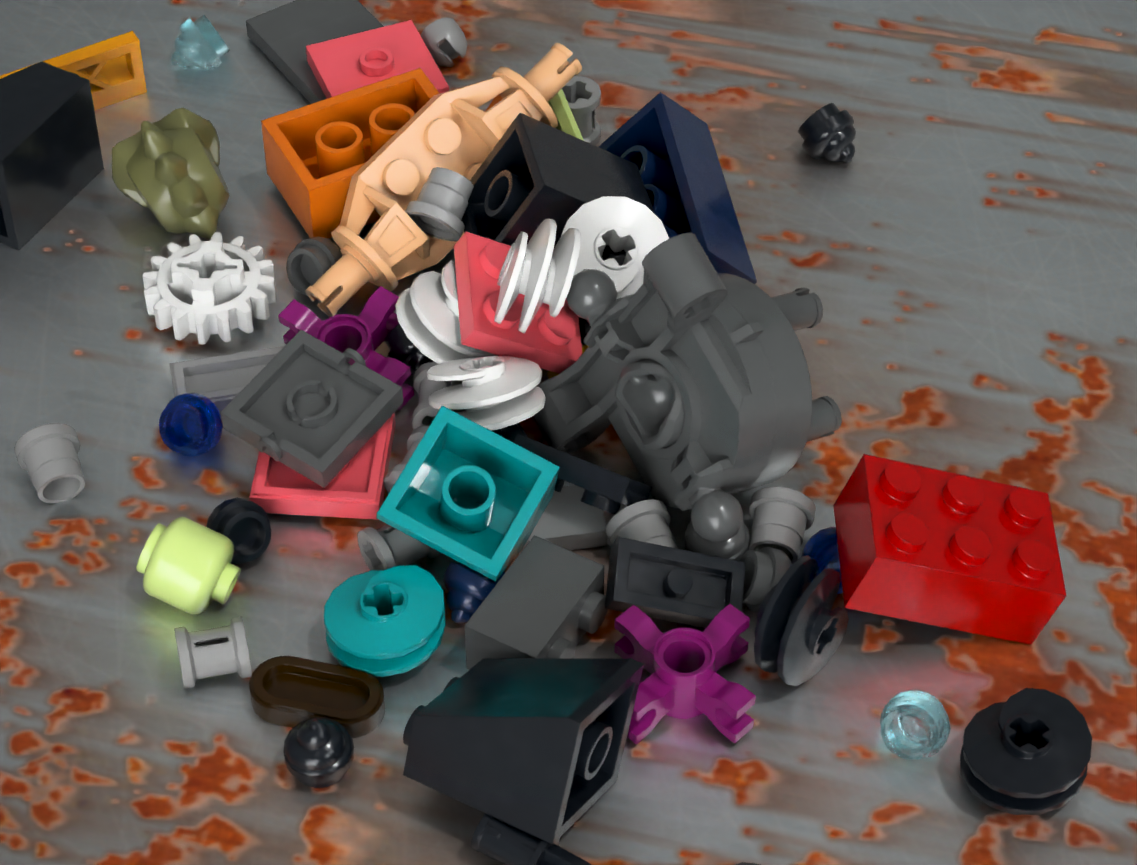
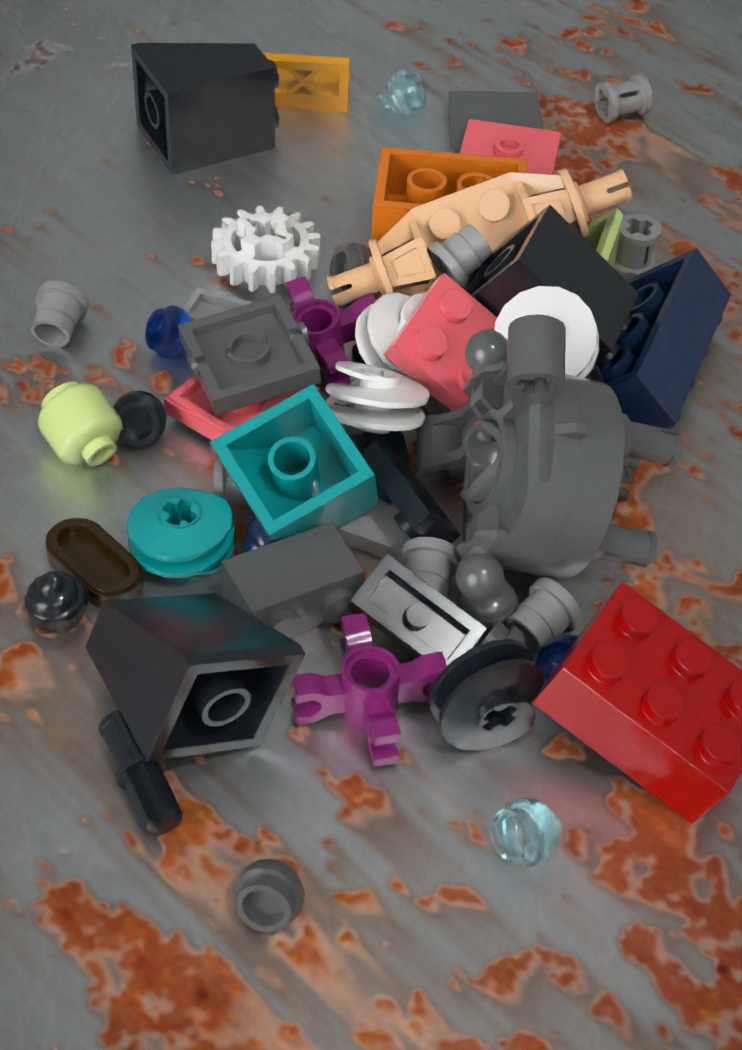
camera: 30 degrees right, 0 degrees up
olive head [112,108,230,240] -> none
light grey bush [174,616,252,689] -> none
light grey hinge [420,17,468,67] -> none
white piece [494,219,581,333] -> none
black piece [960,688,1092,815] -> none

